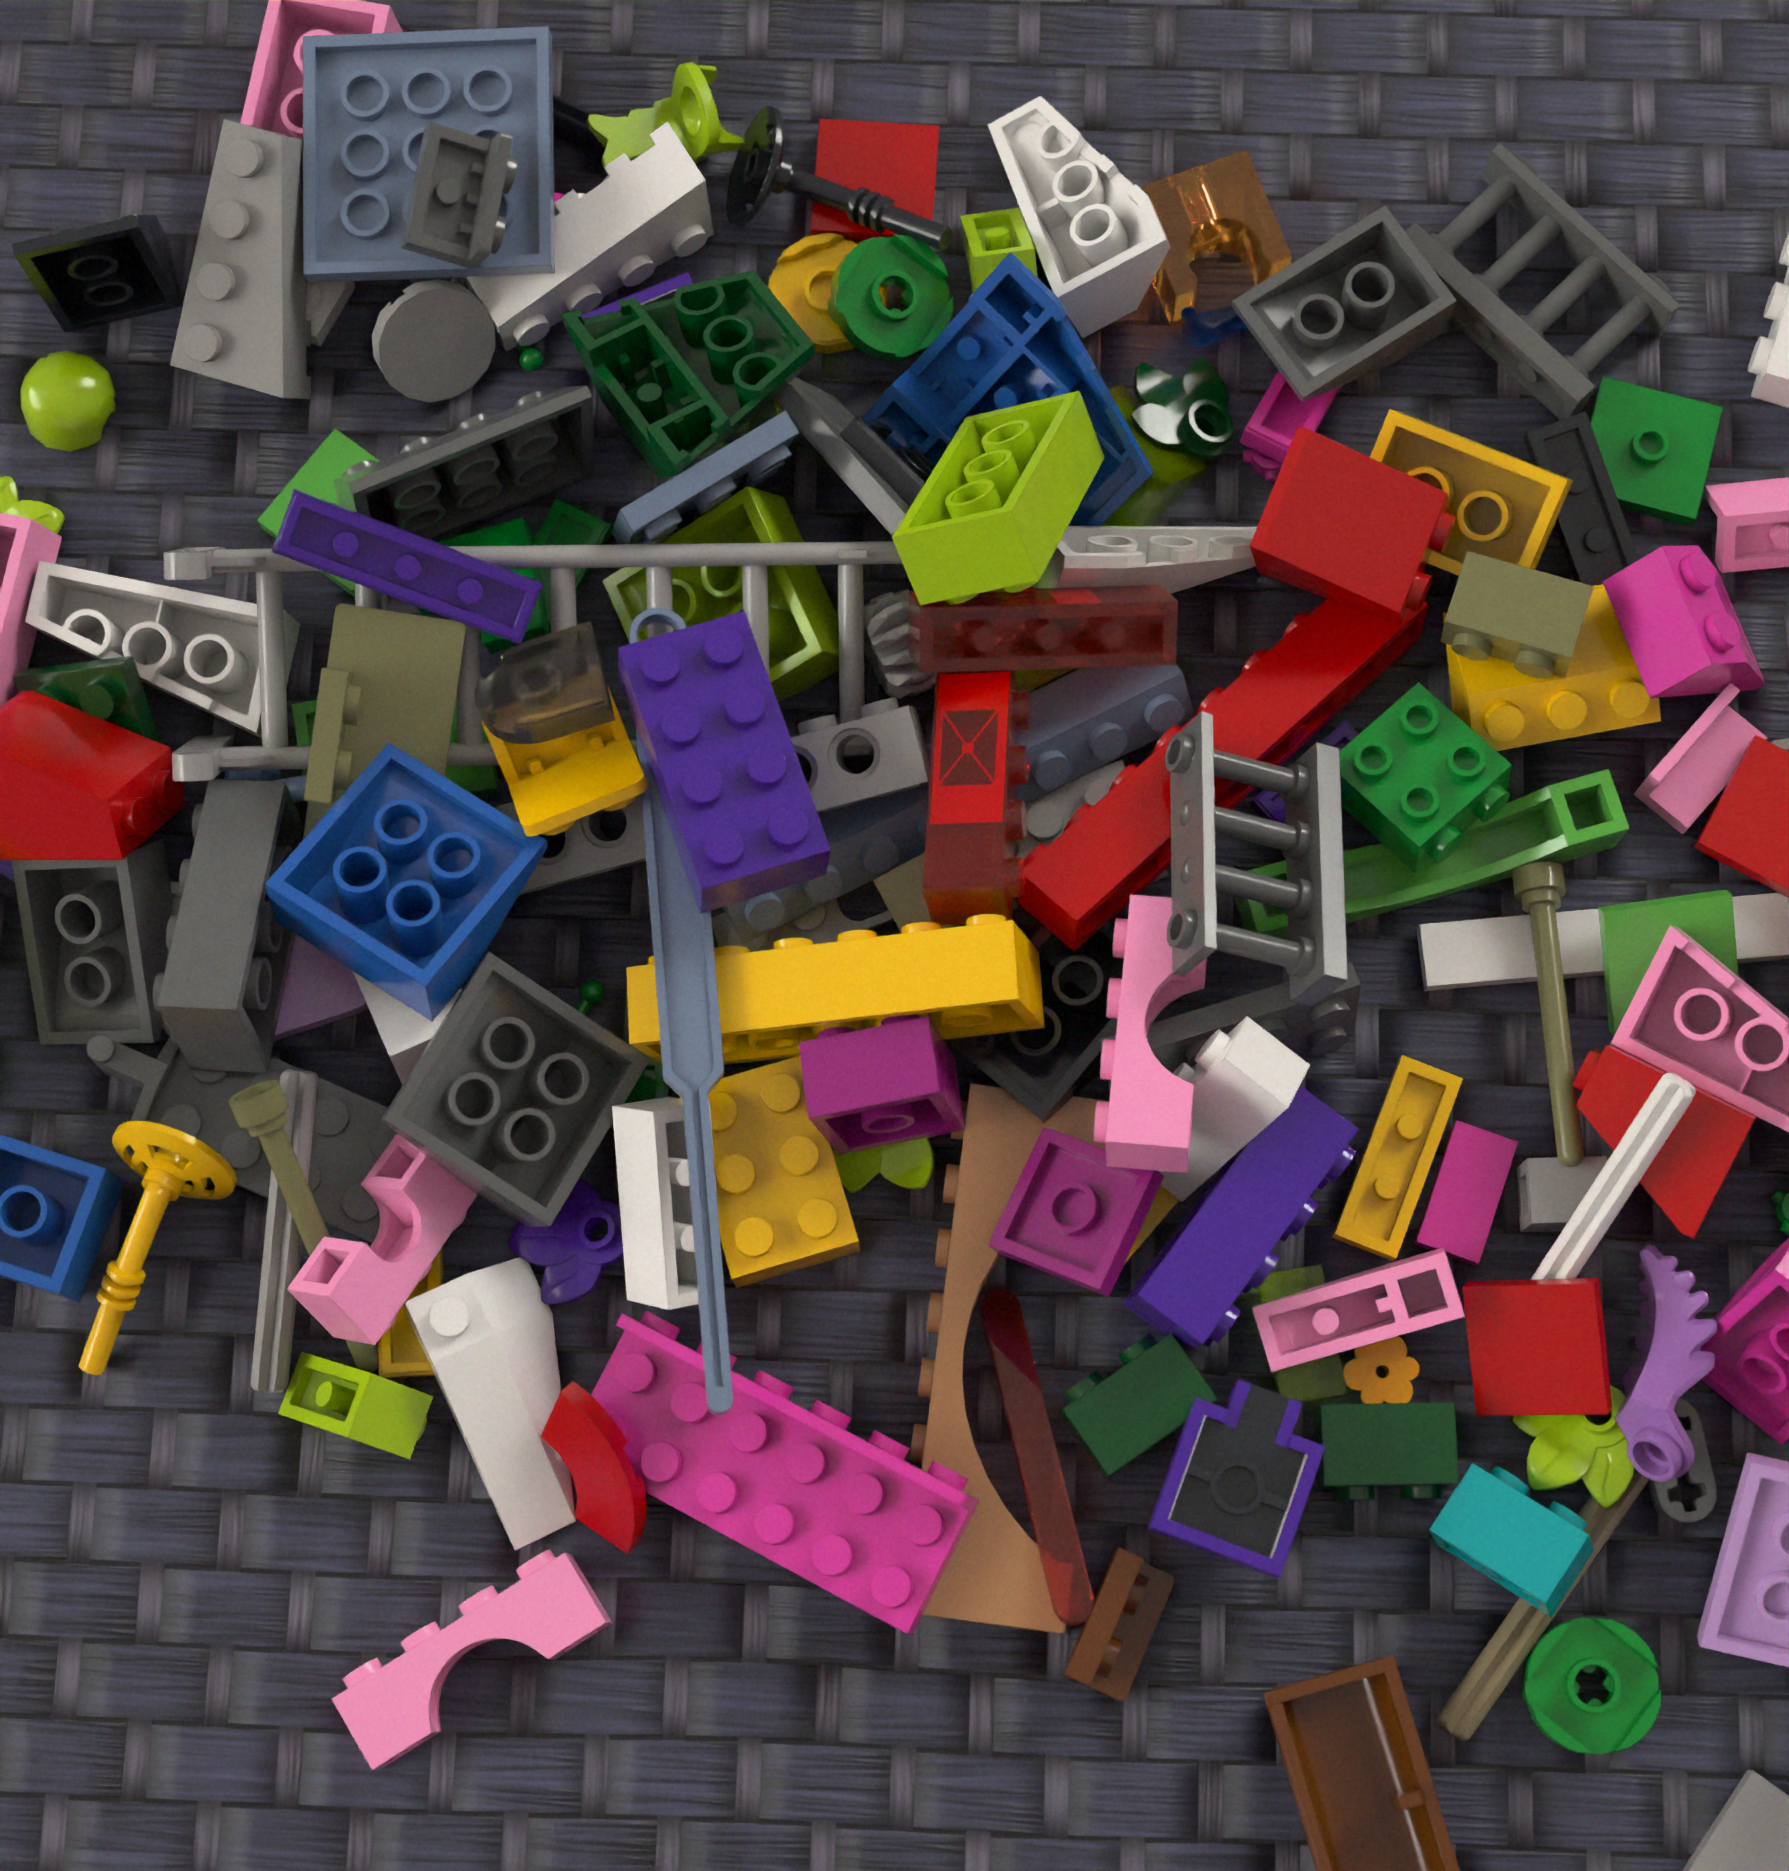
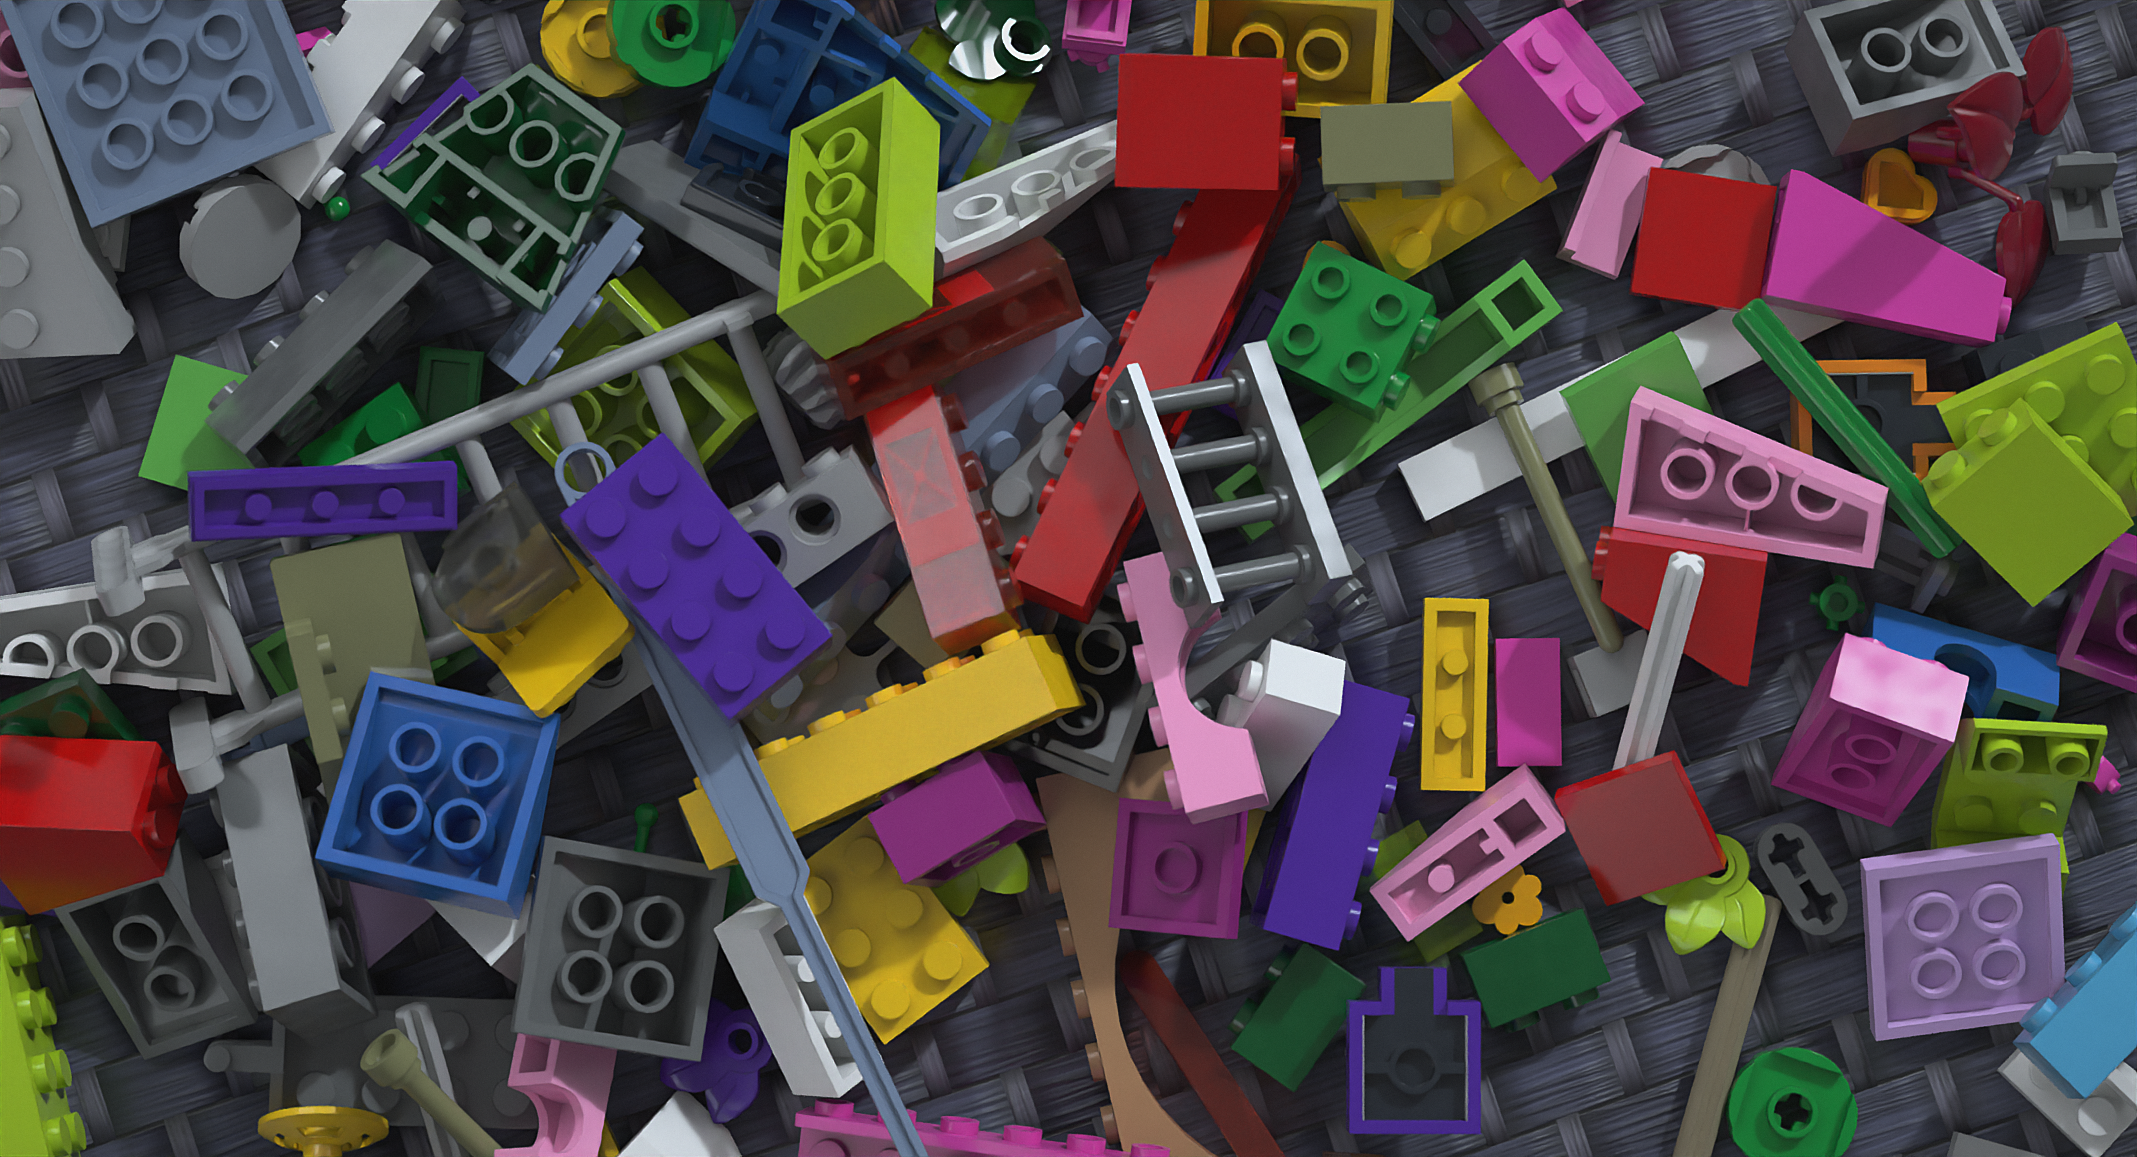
camera: 25 degrees left, 10 degrees up
dark grey bracket [401,122,517,269] -> none
teal brick [1429,1463,1594,1618] -> none
medium lavender plant [1615,1244,1717,1482] -> none

